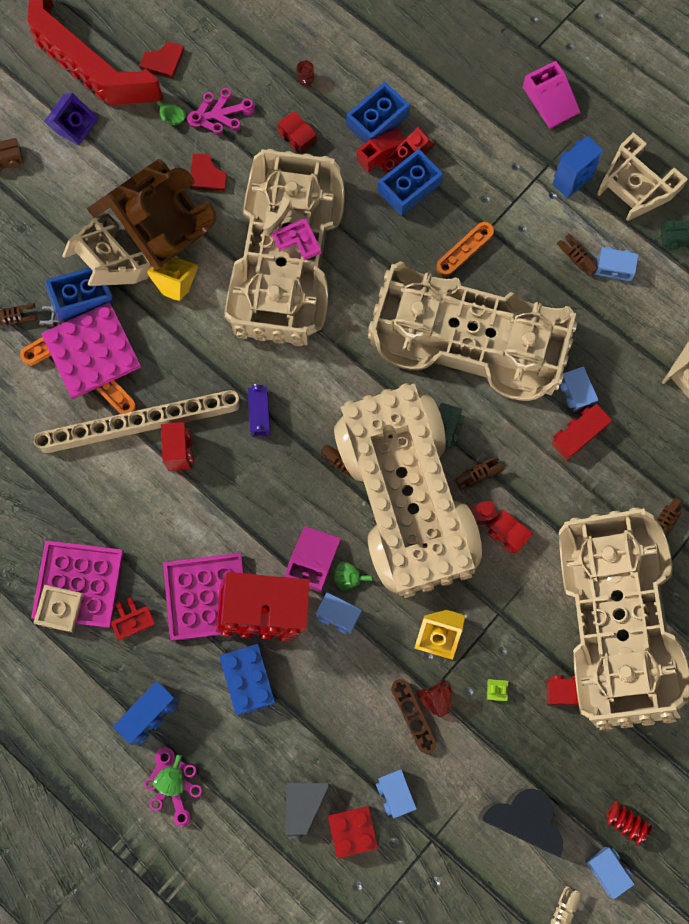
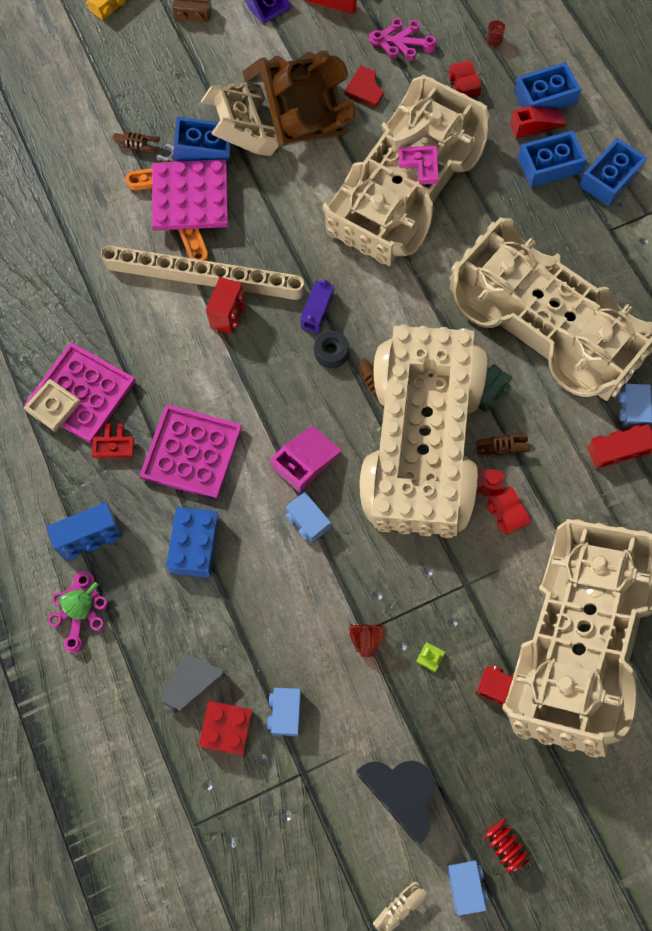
camera: 25 degrees right, 5 degrees down
yellow slope [147,257,198,301] -> none
bright green piece [157,101,187,126] -> none
red piece [216,572,310,642] -> none
bright green piece [333,561,373,592] -> none
red slope [379,127,436,174] -> none
reddish brown beam [391,679,436,754] -> none
yellow slope [414,610,465,660] -> none
orange plate [436,222,494,277] -> none
none -> black tyre [314,331,349,368]
none -> blue brick [579,138,647,207]

